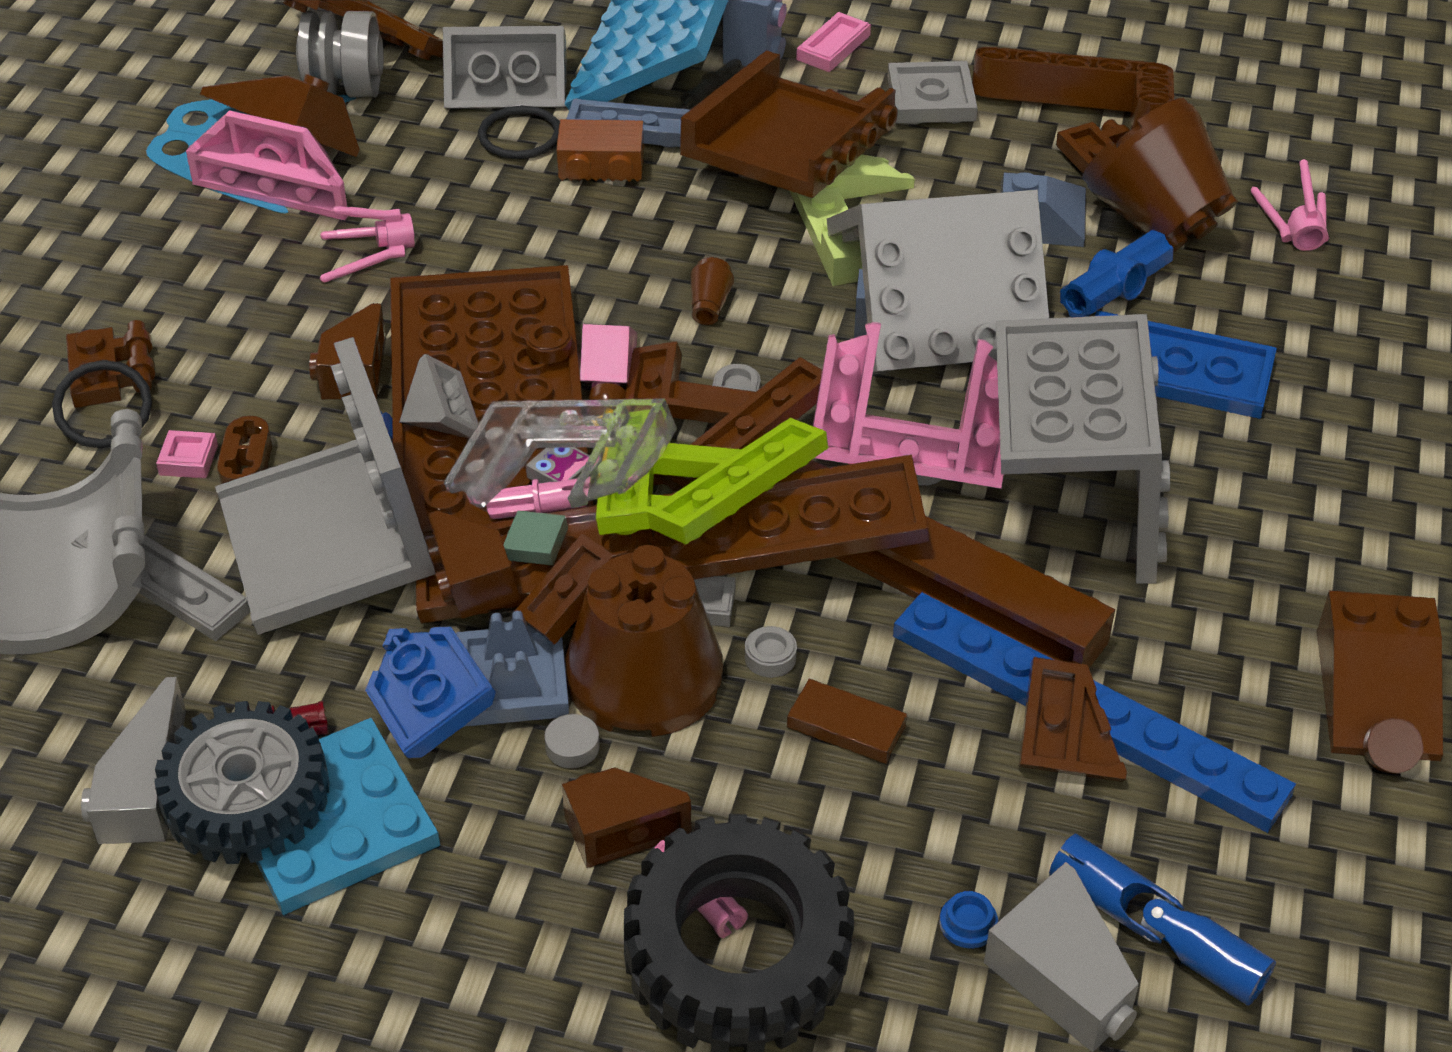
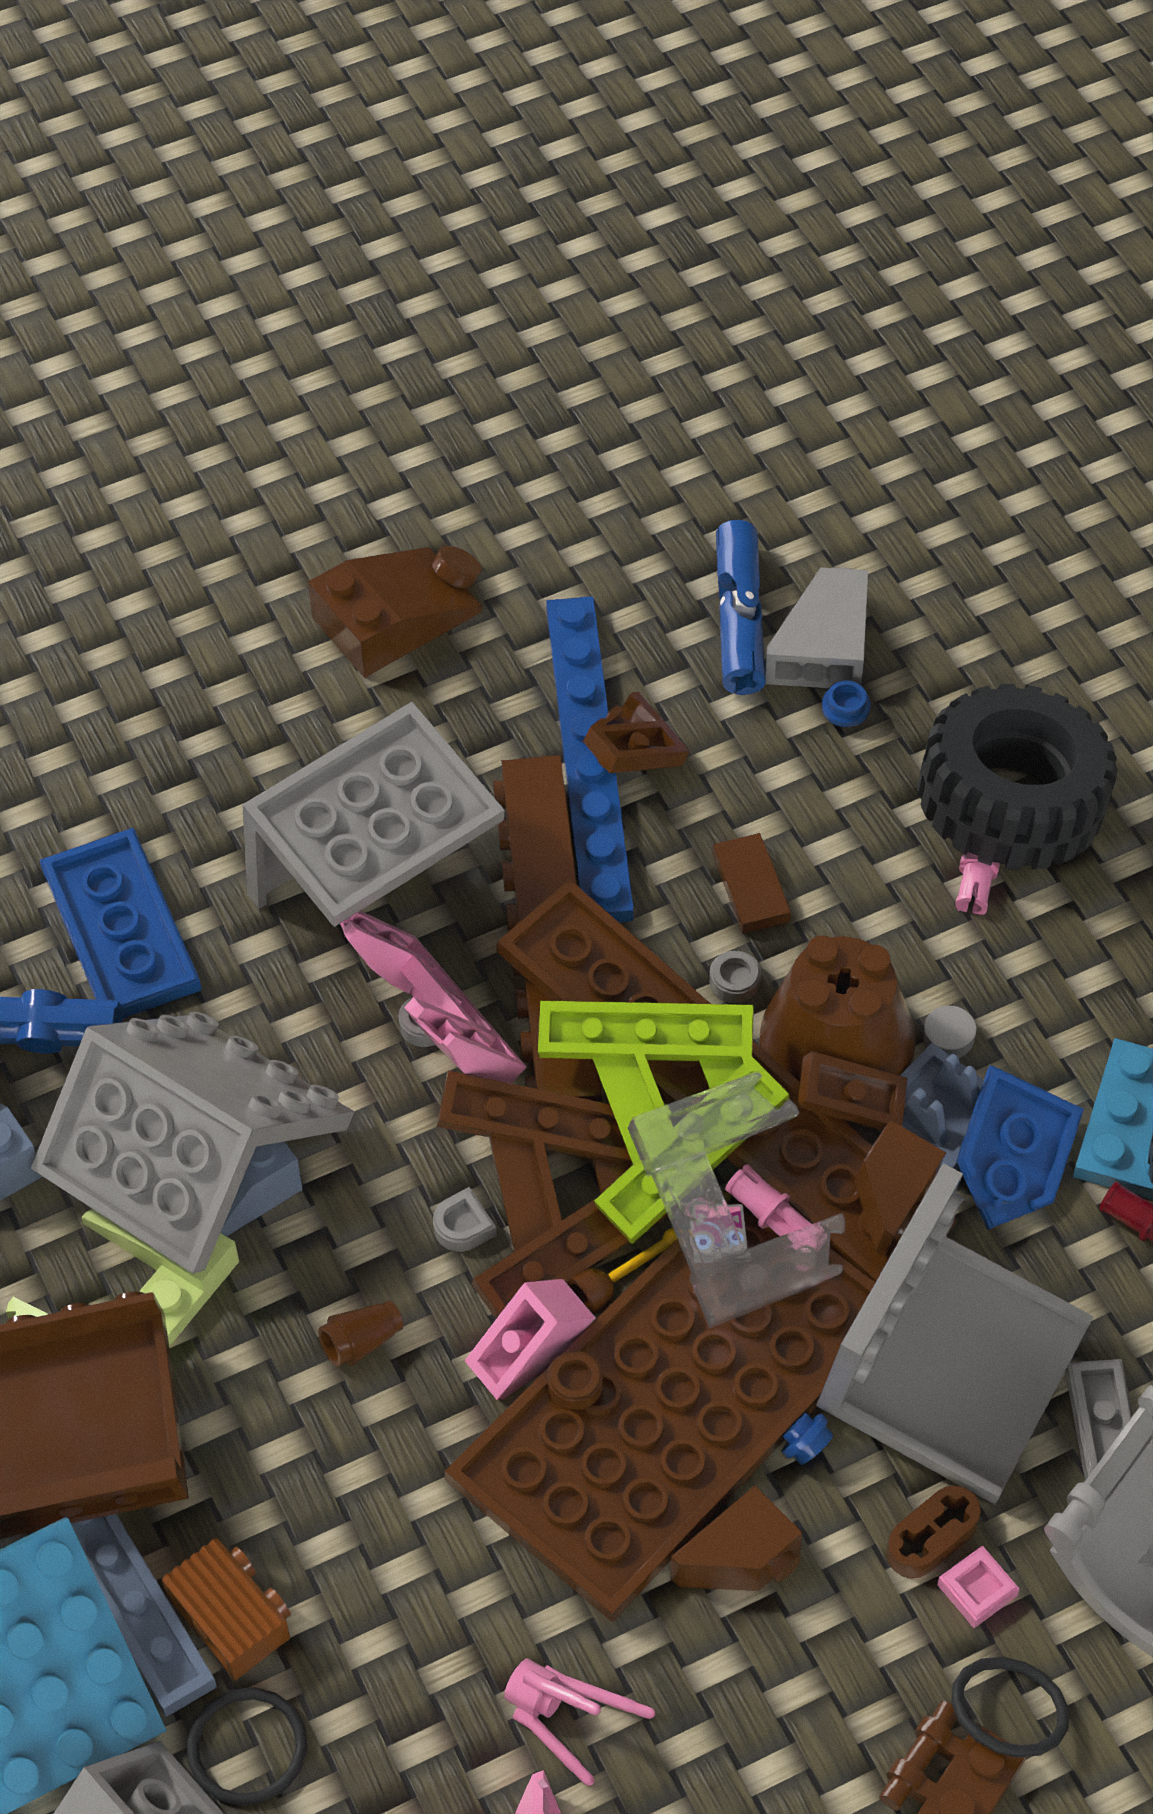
camera: 130 degrees left, 10 degrees up
light grey slope [399,354,482,440] -> none
sand green tile [503,510,568,565] -> none
reddish brown slope [562,767,692,868] -> none

